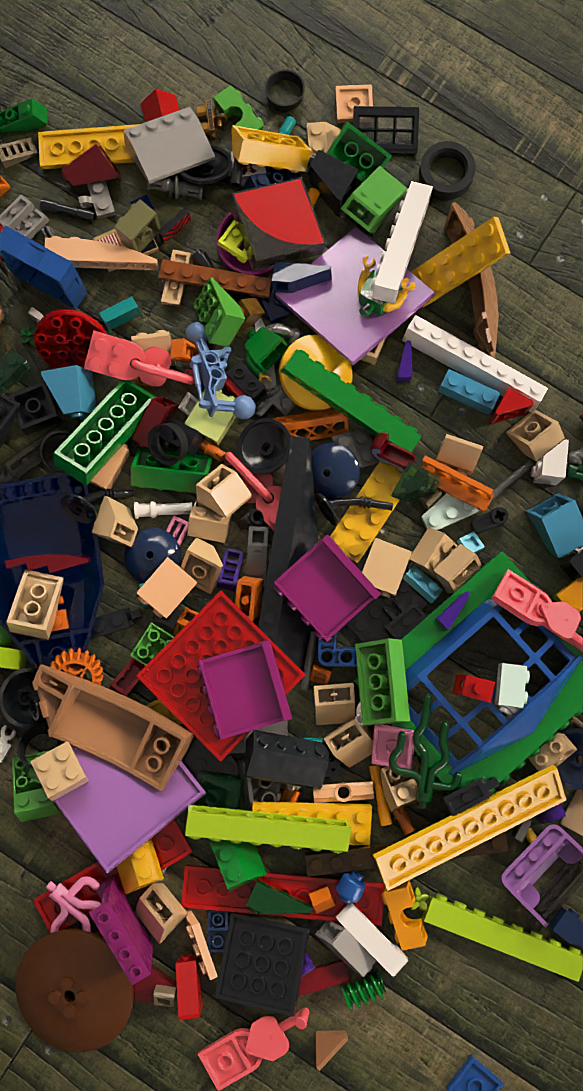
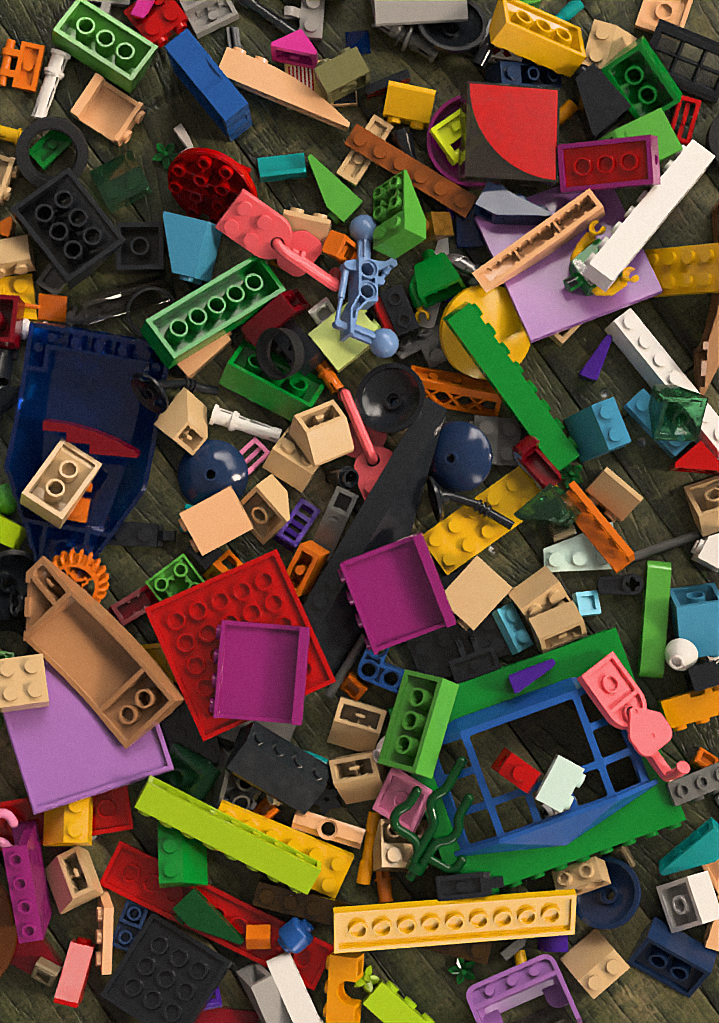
camera: 20 degrees right, 5 degrees up
none -> dark pink slope [271,29,318,69]
none -> bright green slope [308,154,363,226]
none -> yellow slope [383,80,436,130]
none -> green plant [447,957,475,984]
none -> light nougat slope [472,188,605,293]
none -> red brick [557,135,661,194]
none -> green plant [560,464,584,489]
none -> dark azure slope [564,397,632,463]
none -> bright green beam [638,560,671,678]
none -> clear green slope [649,384,709,441]
none -> white brick [665,638,698,671]
none -> red tile [670,95,702,147]

